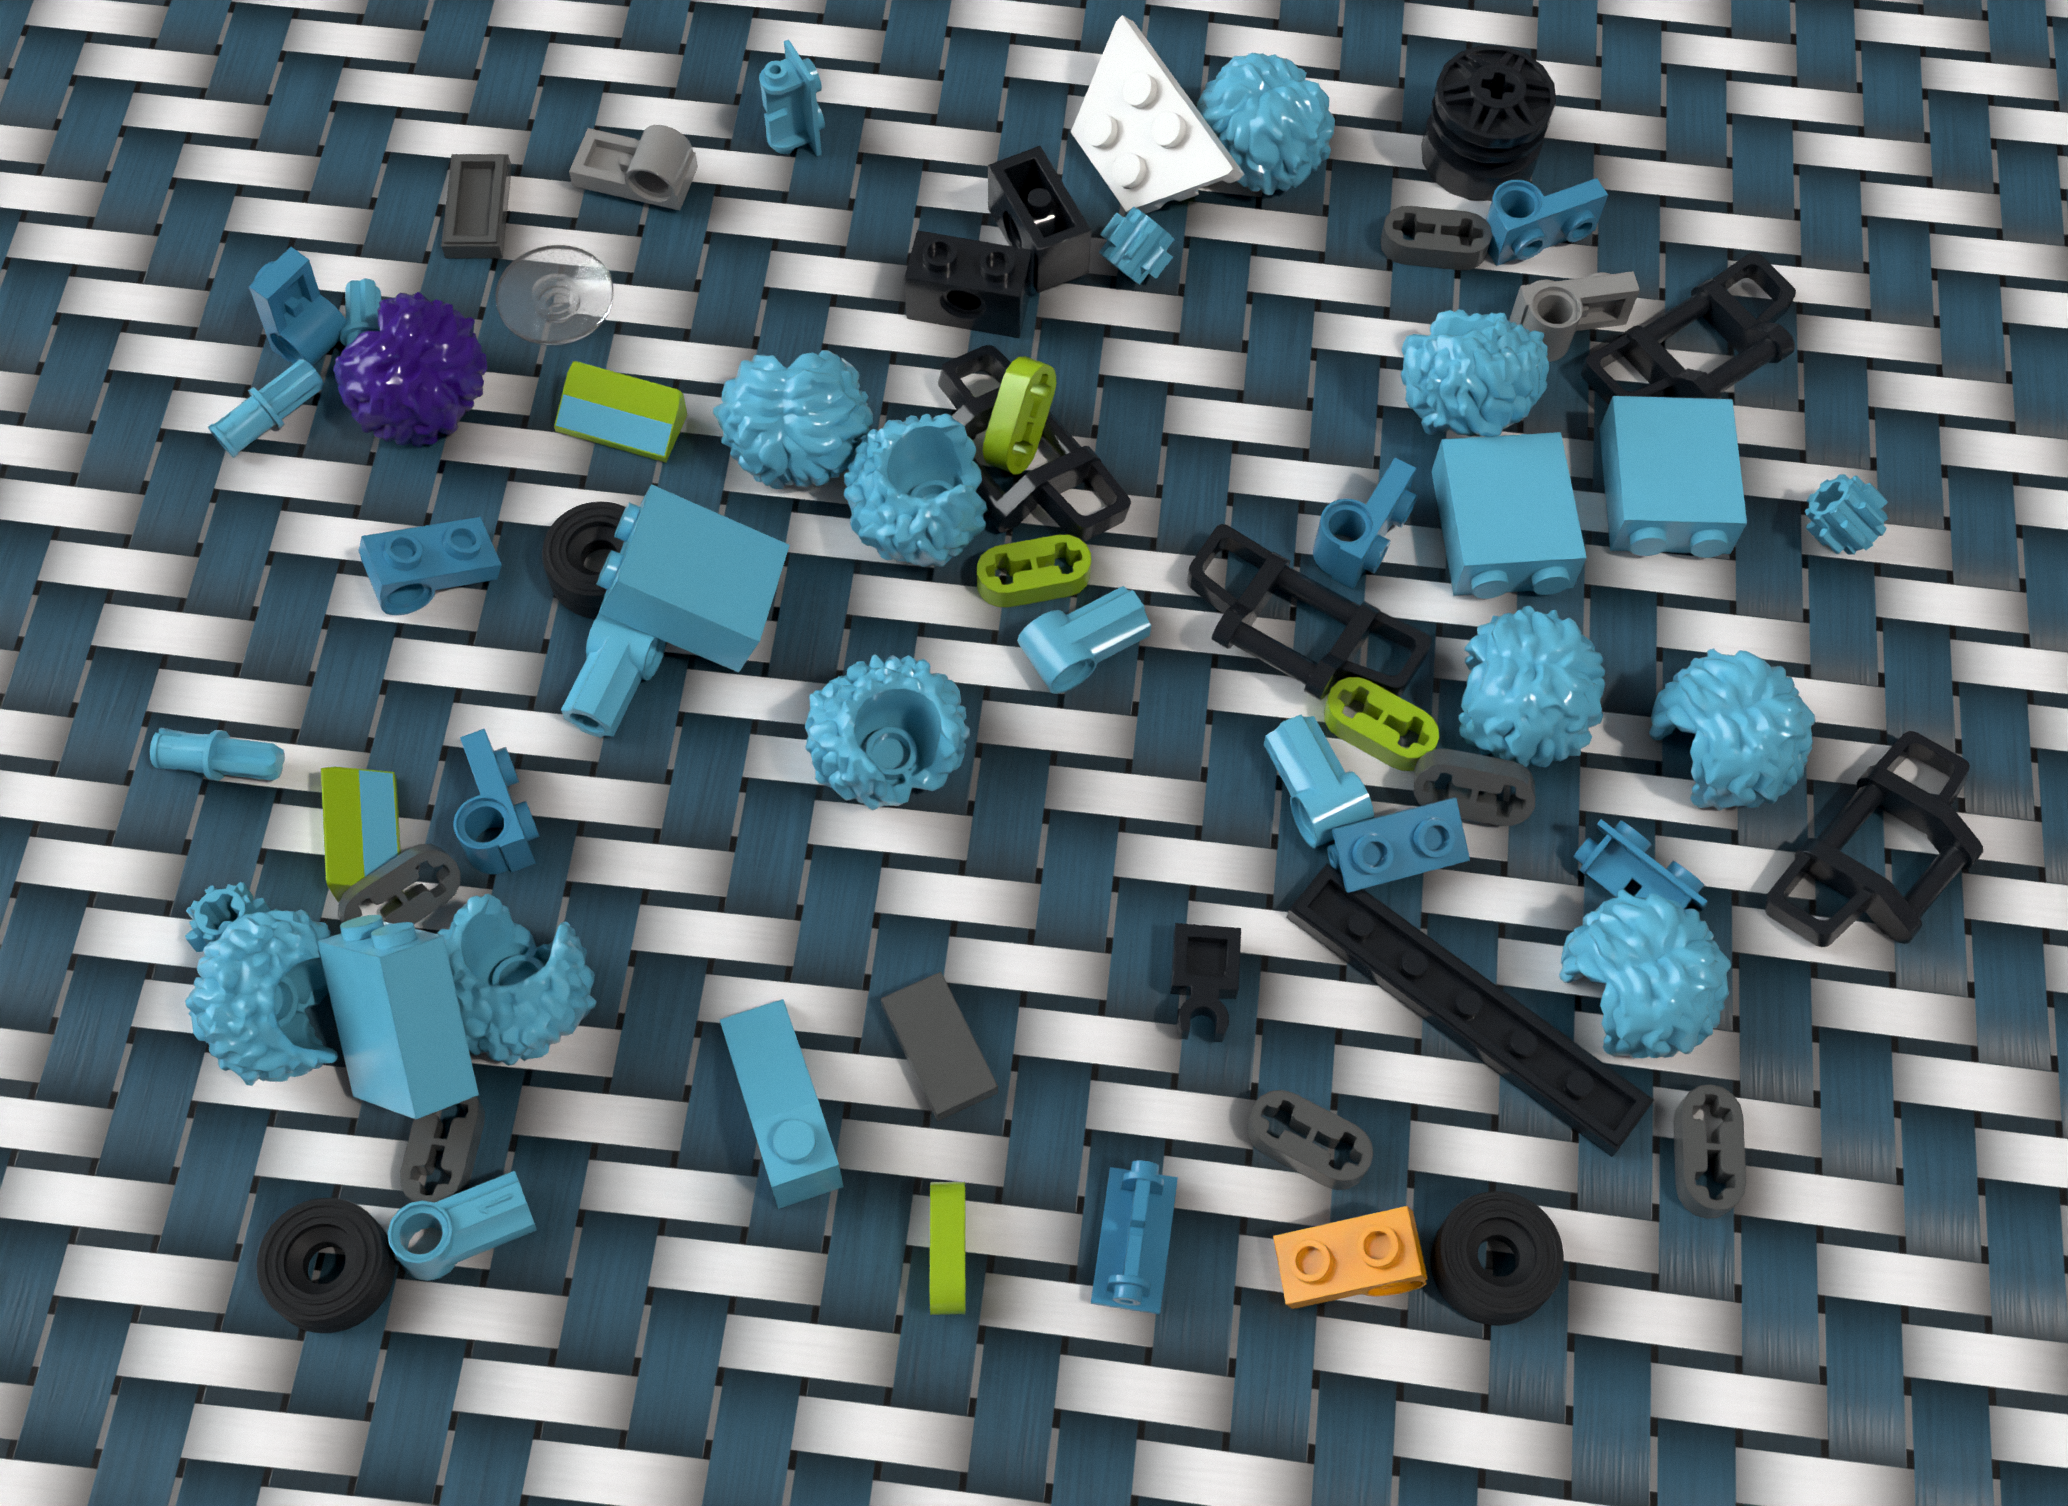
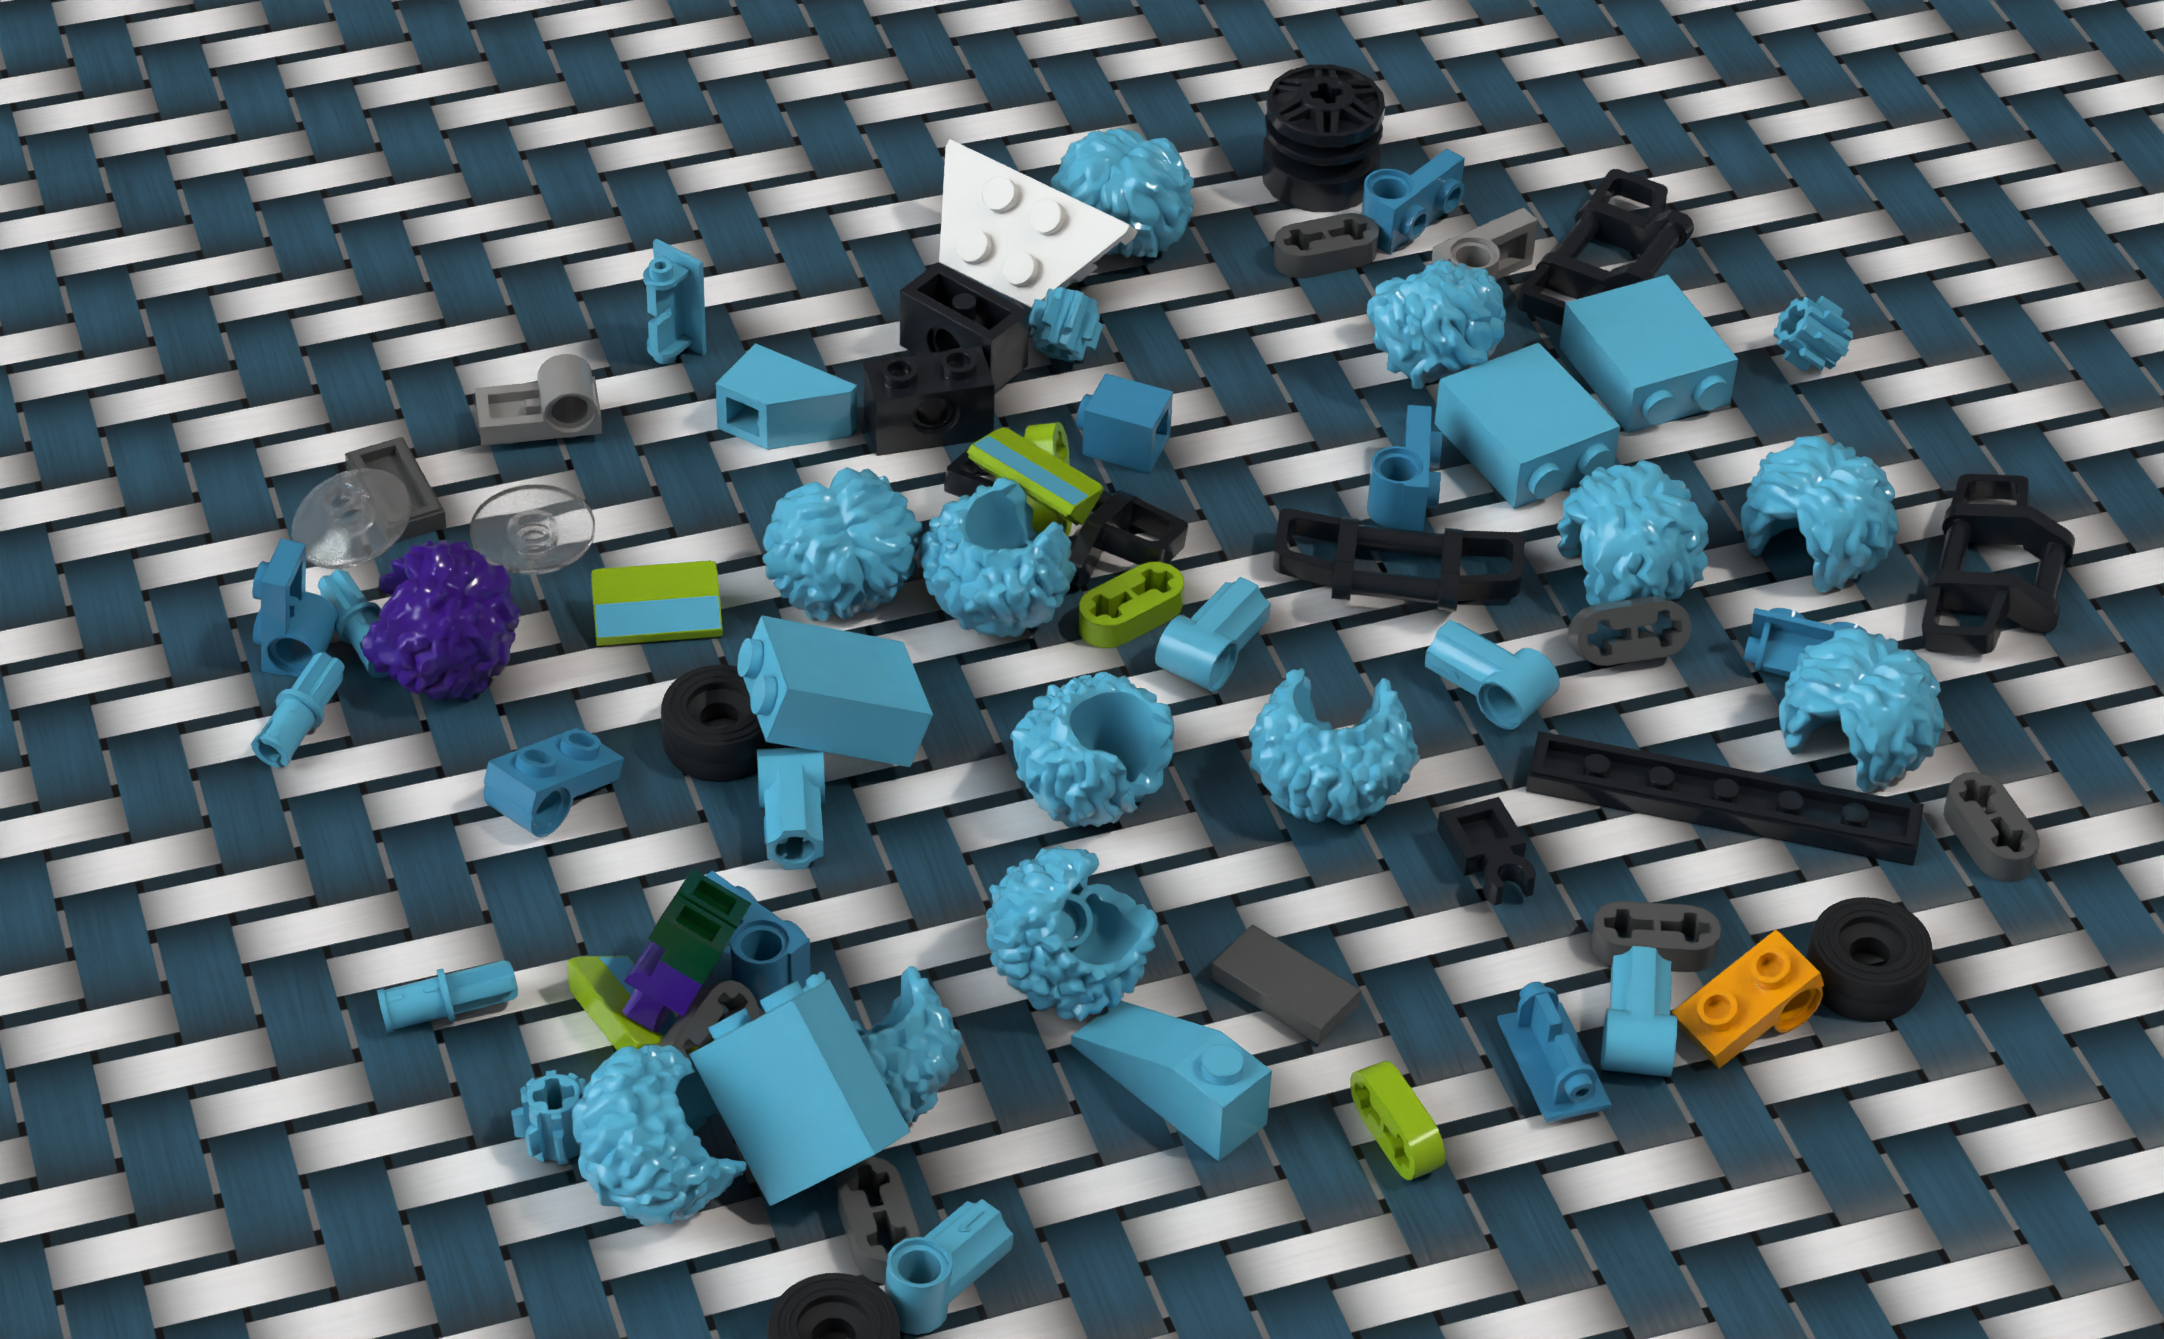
camera: 25 degrees left, 20 degrees down
lime beam [1324,677,1439,771] -> none
dark azure hinge [1327,797,1470,893] -> none
none -> clear dish [292,468,412,569]
none -> dark green hips [622,868,751,1033]
none -> medium azure slope [716,343,857,450]
none -> lime slope [966,427,1103,526]
none -> medium azure hair [986,846,1159,1021]
none -> dark azure brick [1076,373,1173,474]
none -> medium azure hair [1249,668,1420,825]
none -> medium azure piece [1601,946,1677,1077]

